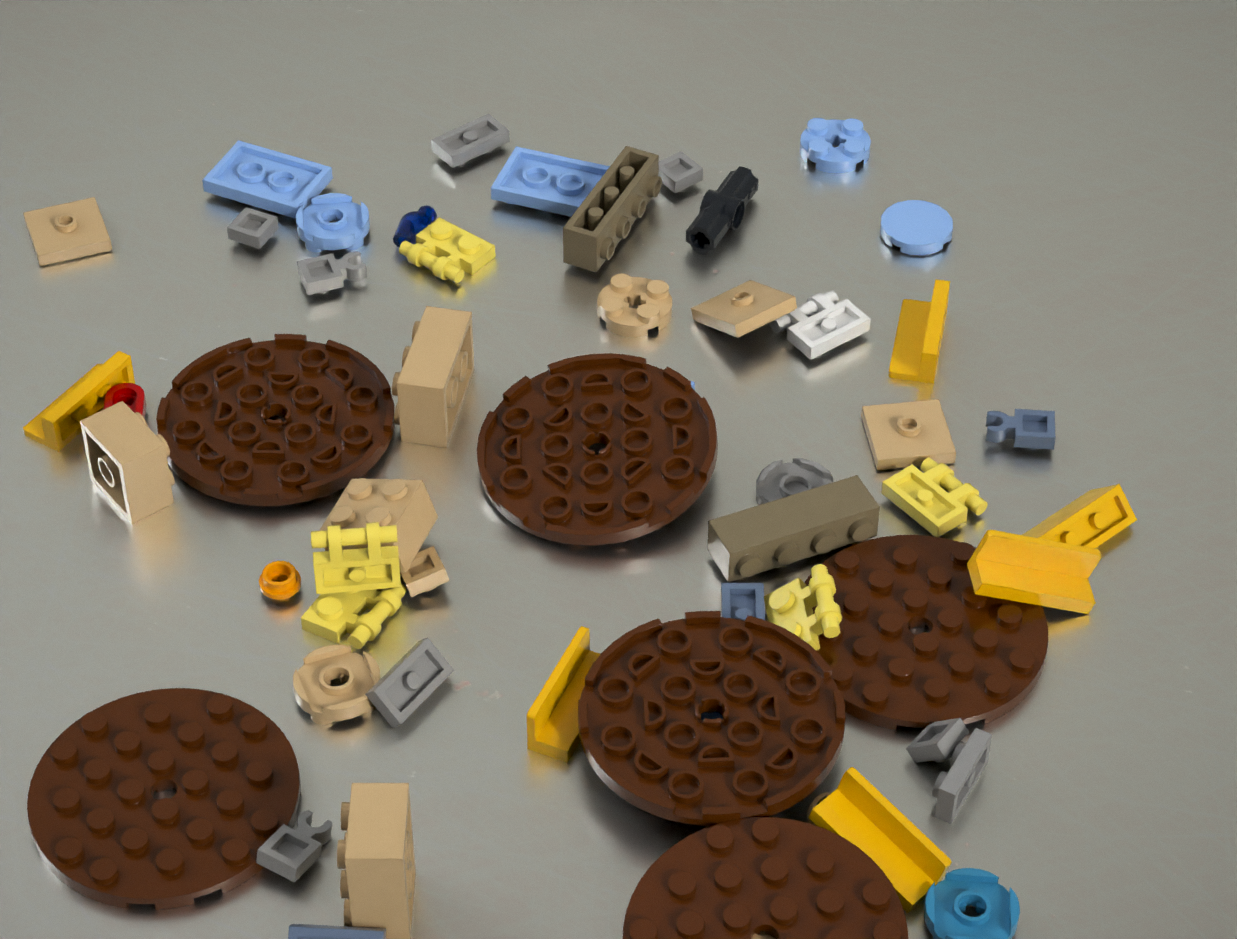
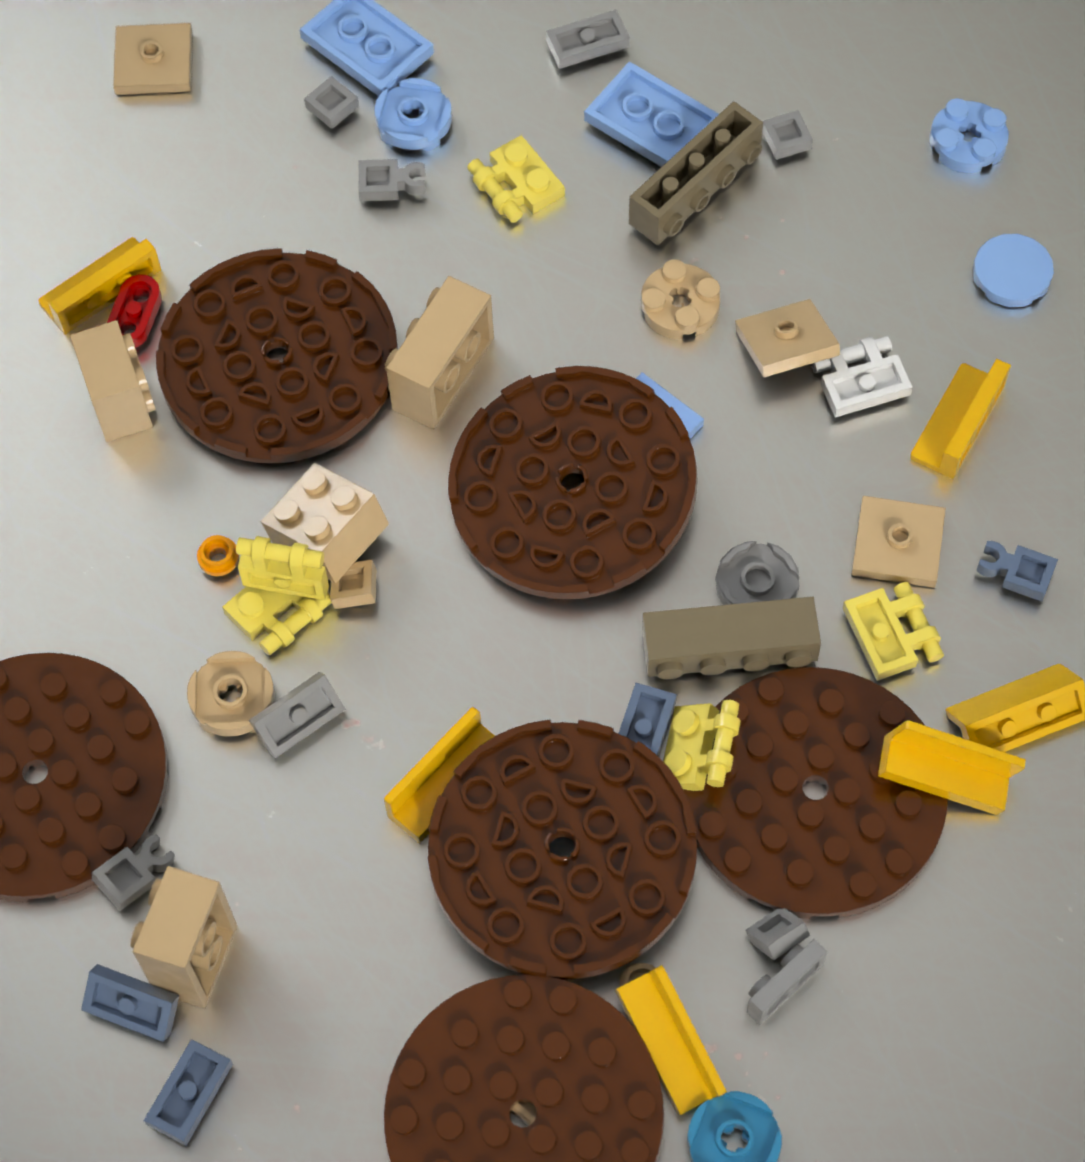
camera: 20 degrees right, 20 degrees up
clear blue arm [393,205,437,247] -> none
black piece [686,166,759,254] -> none

